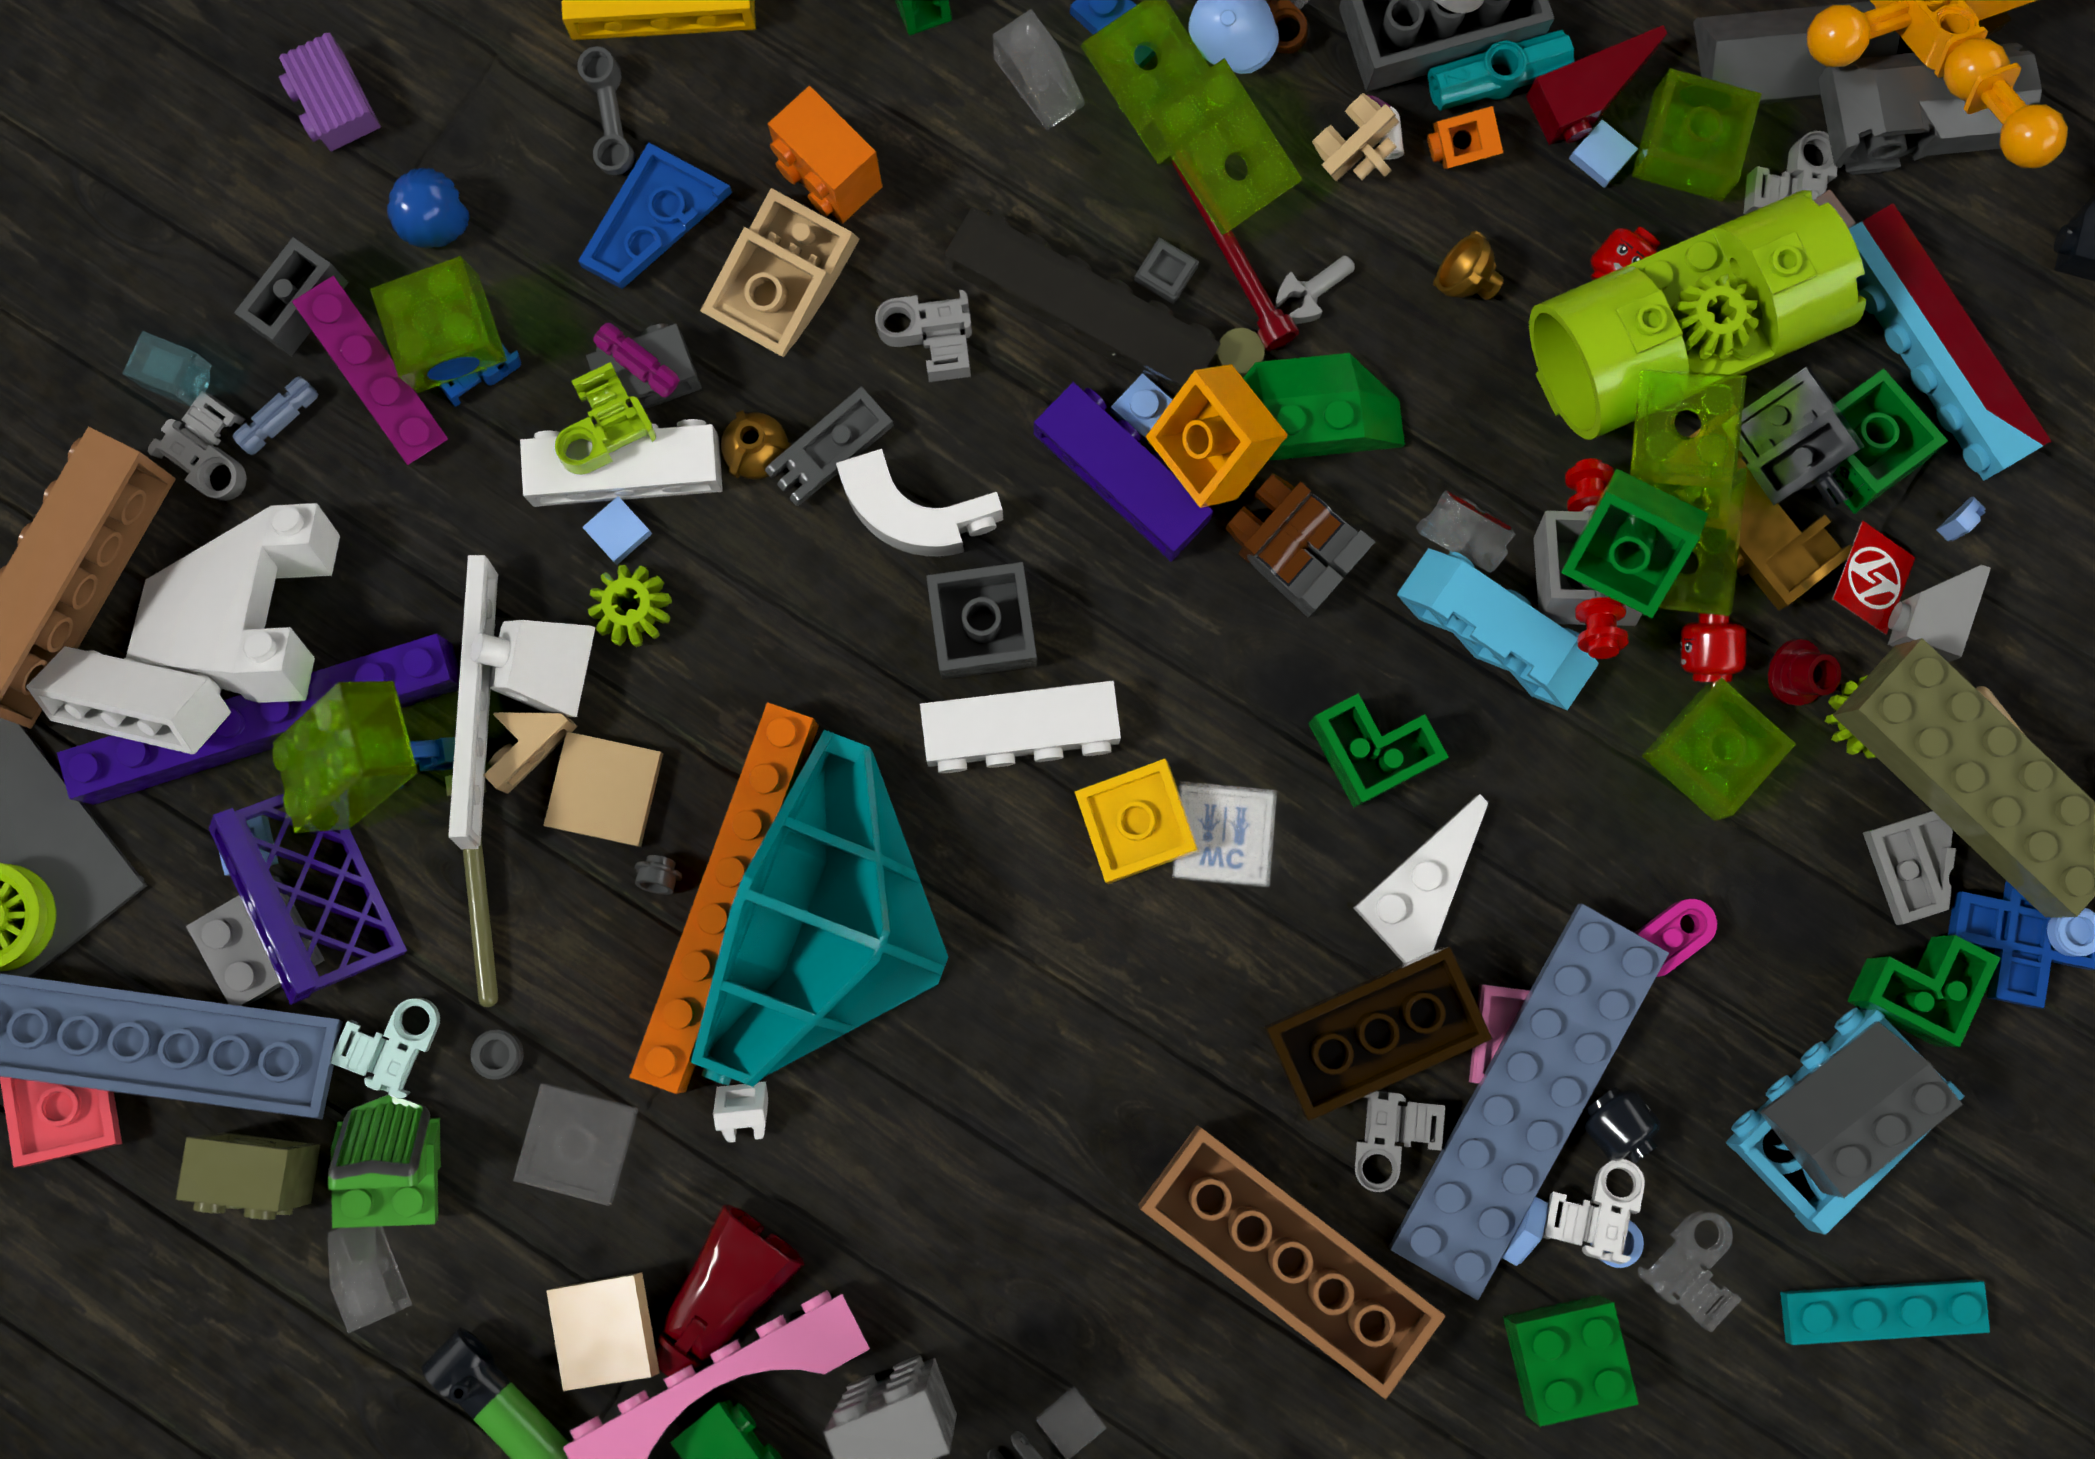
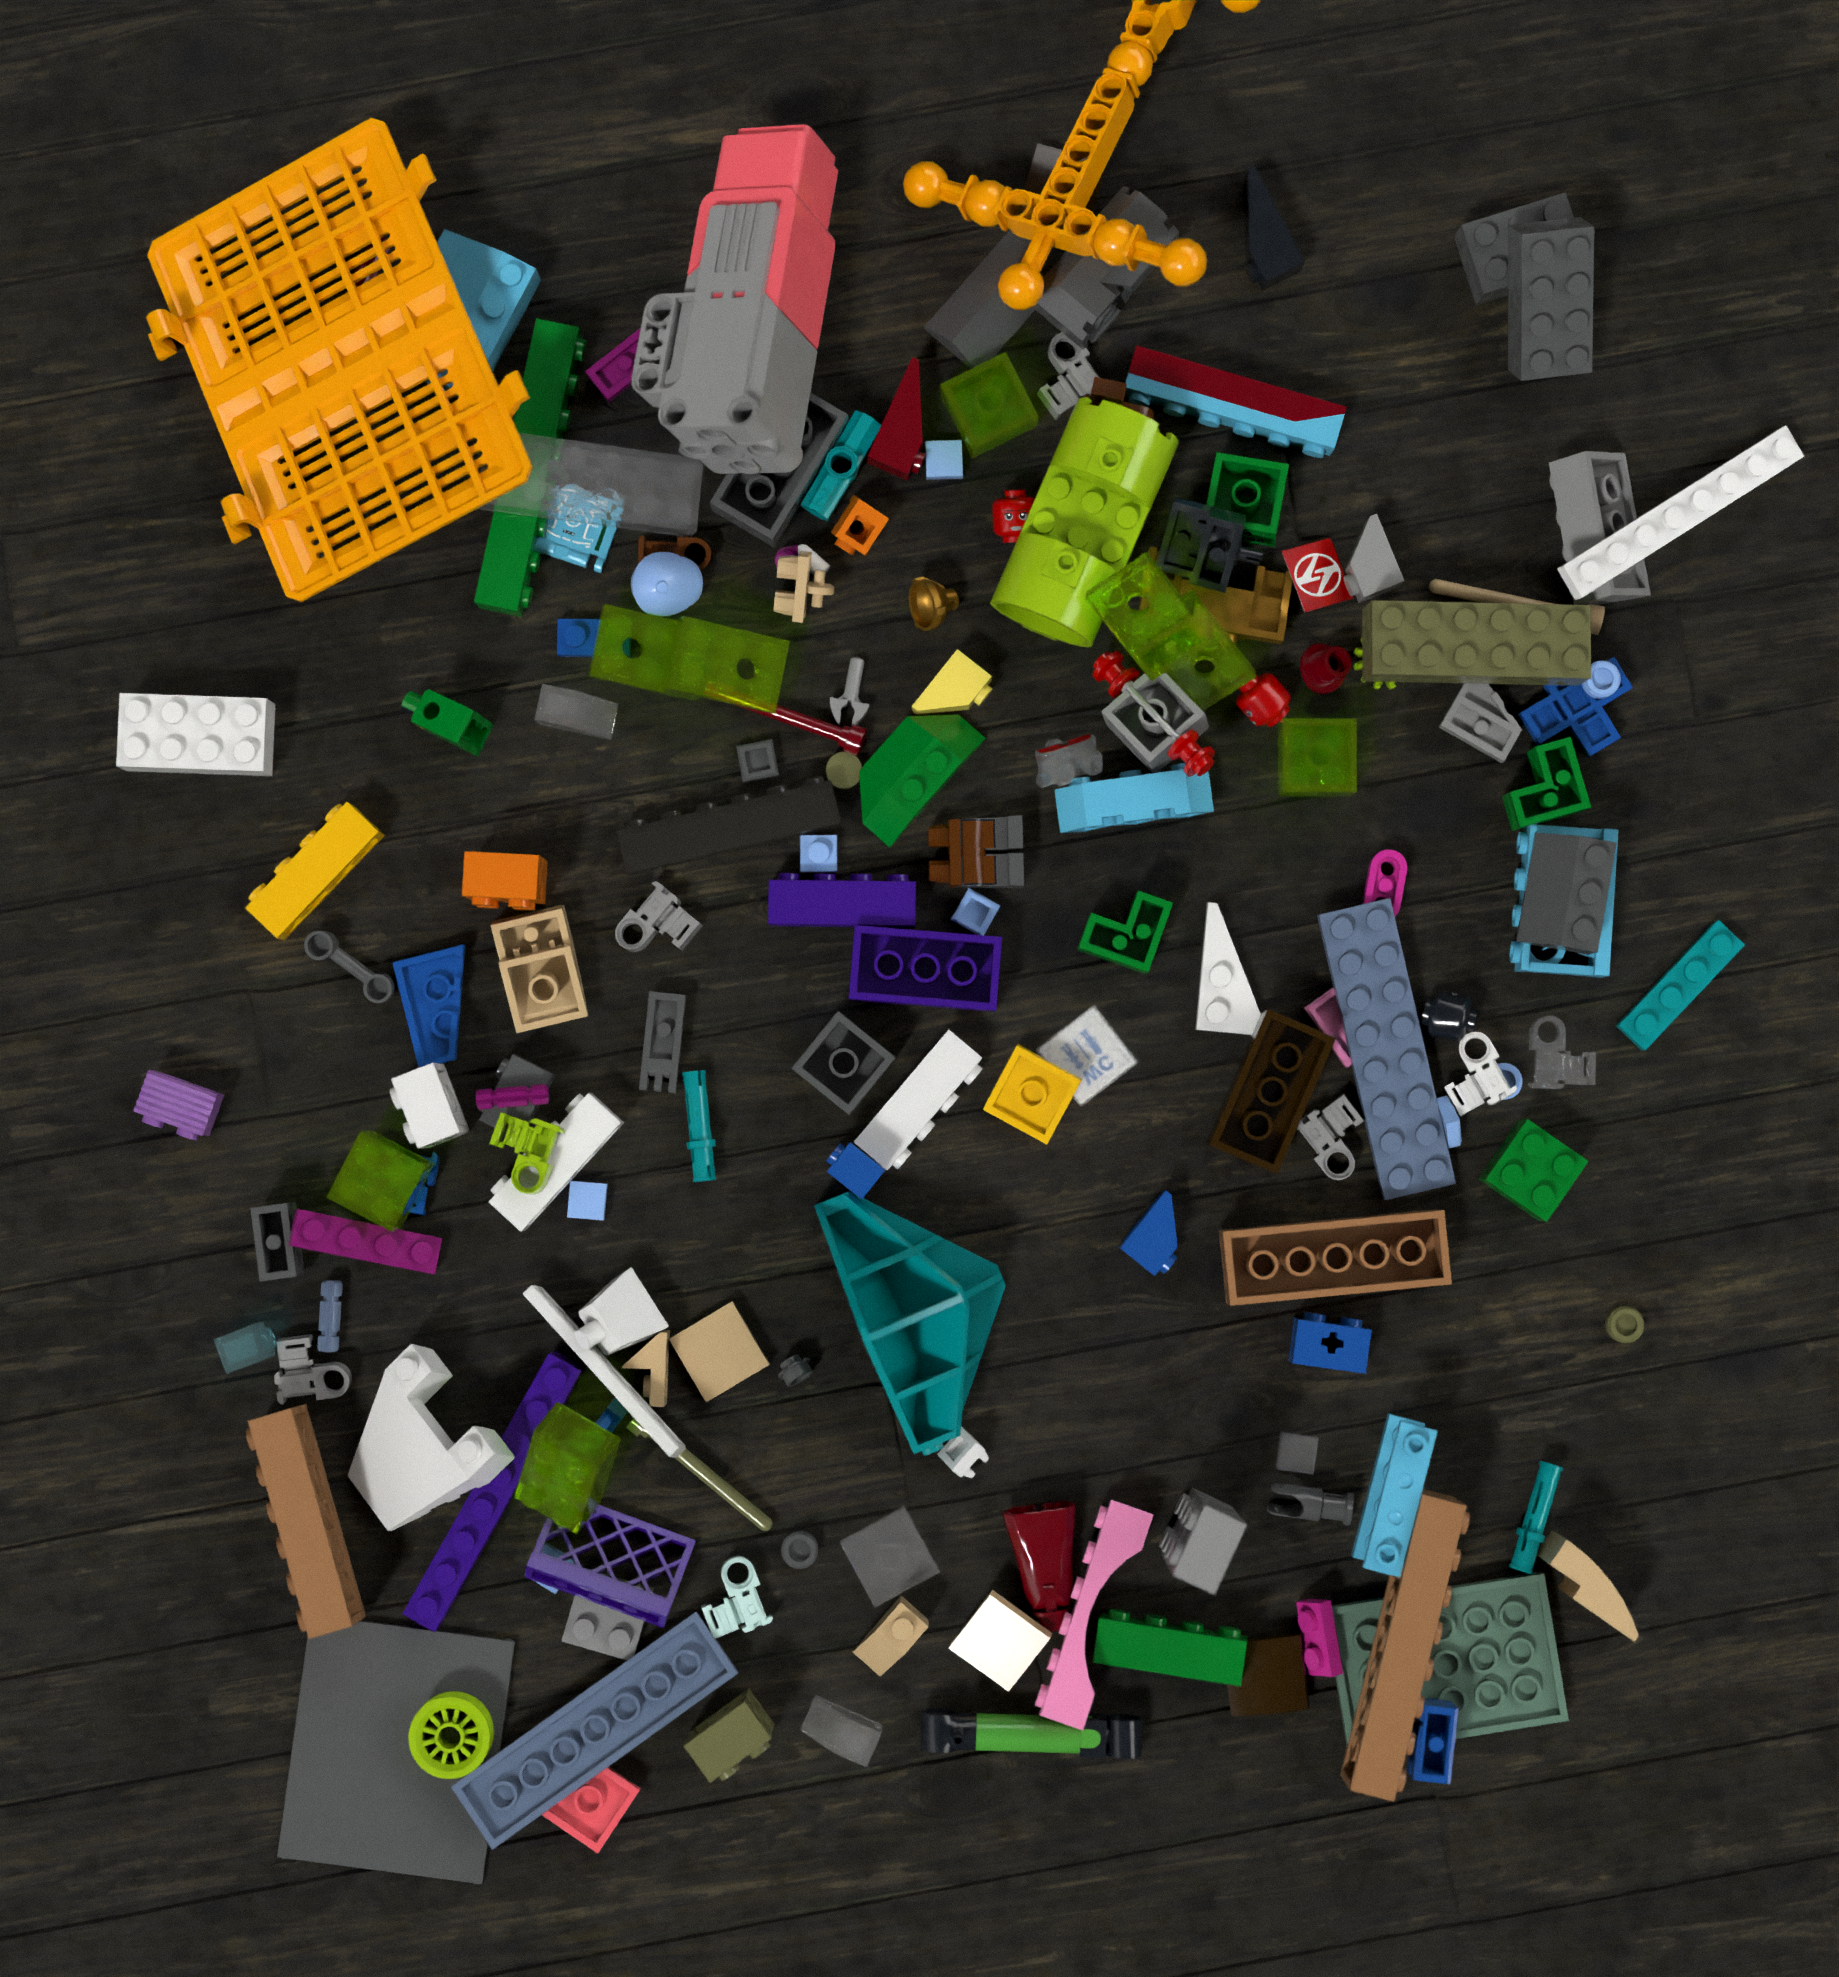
camera: 40 degrees left, 5 degrees up
white brick [26,646,231,755] -> none
bright green piece [328,1095,441,1228] -> none
blue hair [387,168,470,249] -> none
lime gear [588,565,672,647] -> none
orange brick [630,702,819,1094] -> none
pearl gold piece [721,410,791,479] -> none
white arch [836,449,1003,556] -> none
light orange brick [1146,364,1288,508] -> none
green brick [1561,468,1709,618] -> none
lime gear [1671,274,1759,361] -> none
light blue tile [1936,497,1986,541] -> none
none -> white brick [389,1063,470,1148]
none -> teal pin [682,1070,717,1182]
none -> blue brick [826,1142,886,1199]
none -> dark purple brick [849,925,1002,1012]
none -> tan slope [853,1596,929,1676]
none -> light yellow slope [912,649,992,715]
none -> light blue tile [951,888,1000,935]
none -> blue slope [1118,1190,1178,1276]
none -> blue brick [1288,1312,1372,1374]

